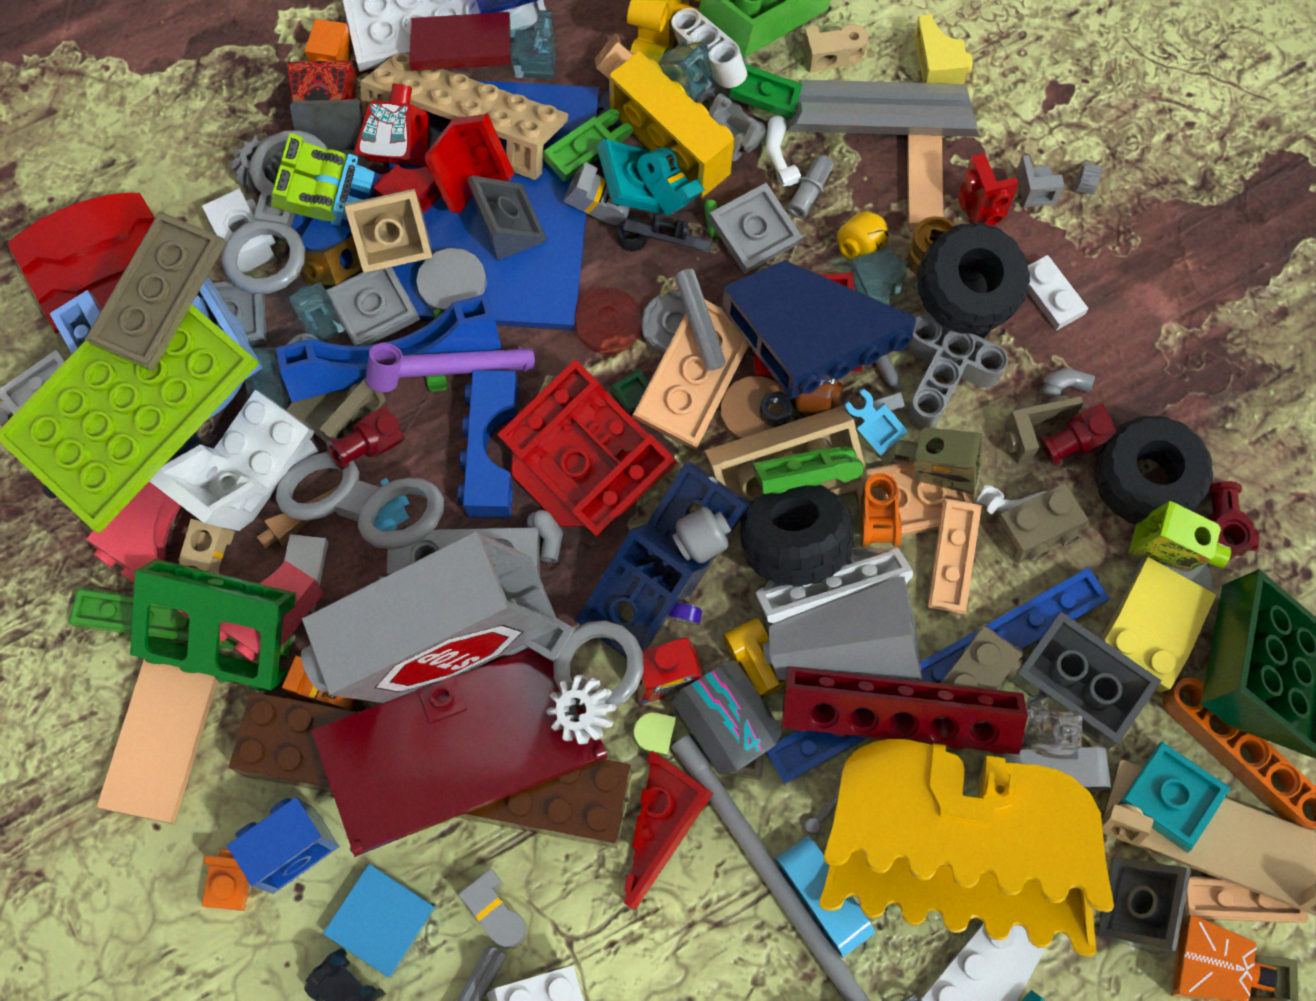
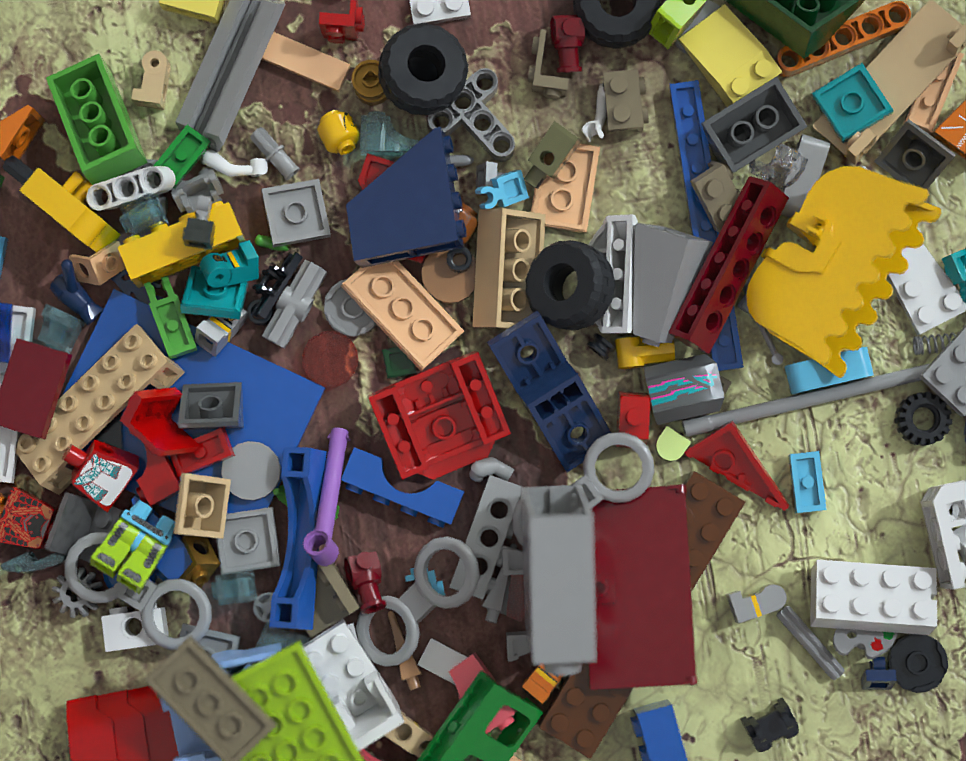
camera: 70 degrees left, 15 degrees up
dark azure tile [323,864,436,978] -> none
white gear [546,675,617,744] -> none
dark purple tile [667,602,703,625] -> none
light grey head [672,507,732,564] -> none
light grey axle [675,269,726,371] -> none
bright green hinge [753,446,865,494] -> none
orange piece [860,473,902,547] -> none
light nougat tile [926,499,982,615] -> none
light grey arm [1042,368,1095,398] -> none
none -> clear light blue slope [0,552,67,572]
none -> dark blue piece [49,259,104,326]
none -> red plate [170,427,235,477]
none -> pearl dark grey piece [182,195,215,250]
none -> light grey piece [262,260,327,349]
none -> black bush [586,333,616,361]
none -> medium azure plate [788,451,827,513]

